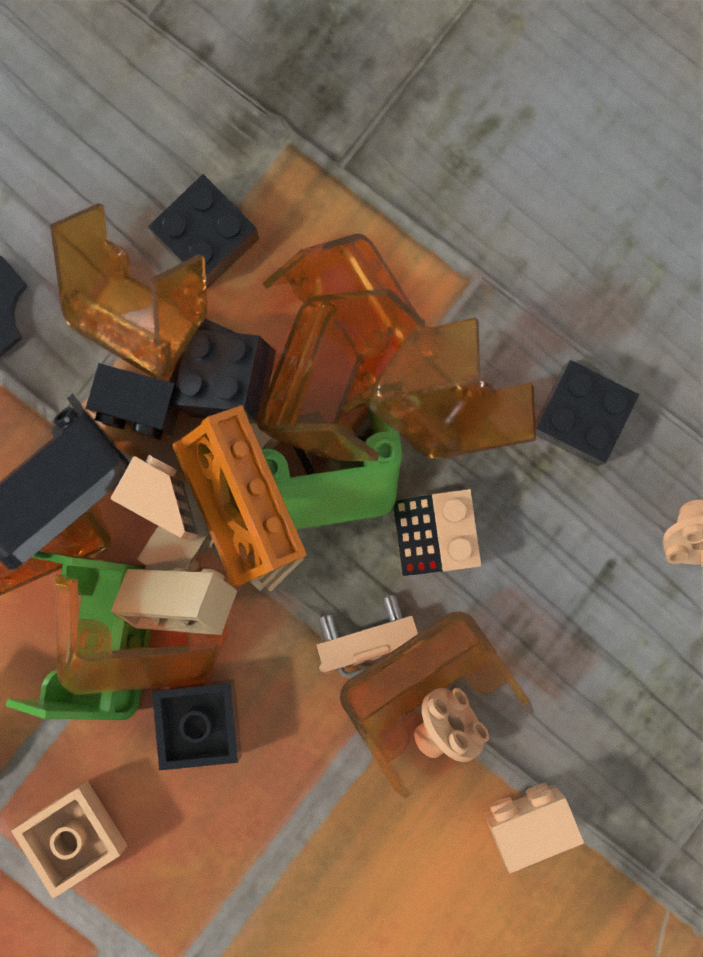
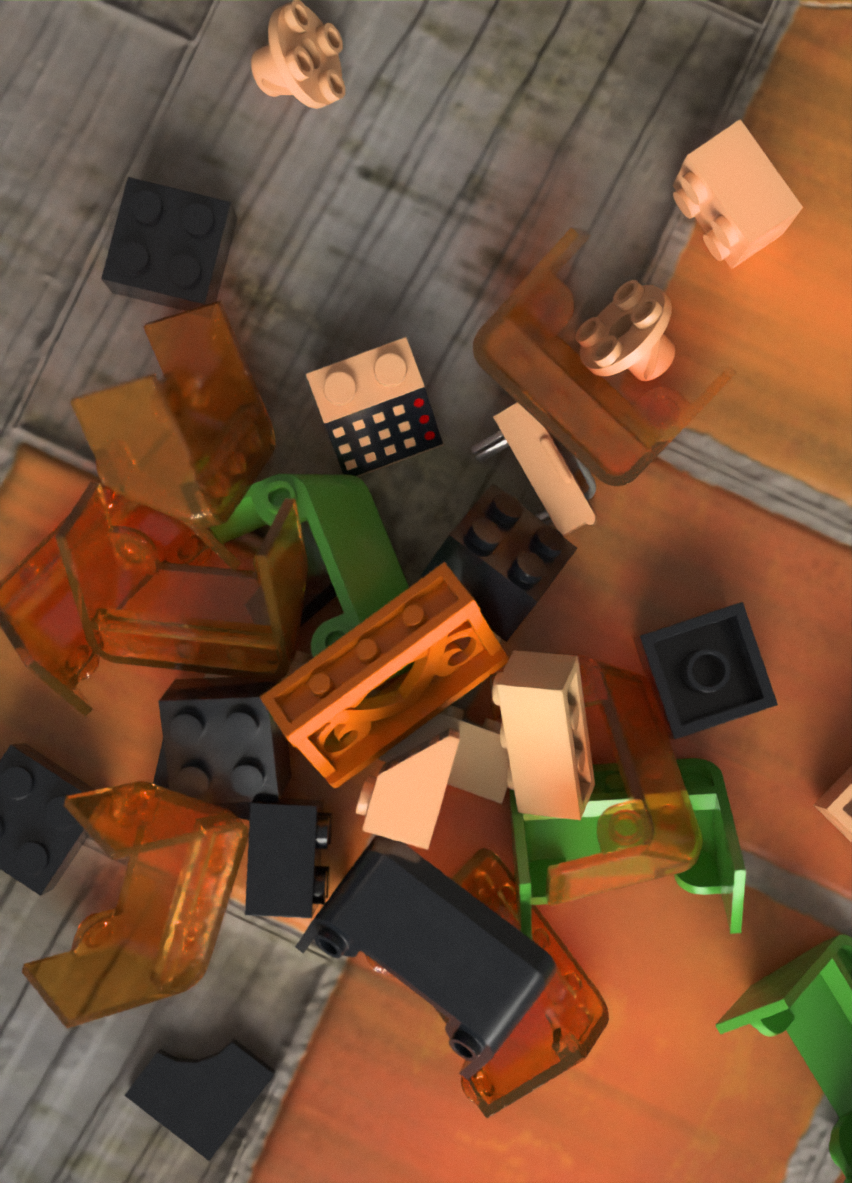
camera: 100 degrees left, 0 degrees up
none -> black brick [420,484,577,642]

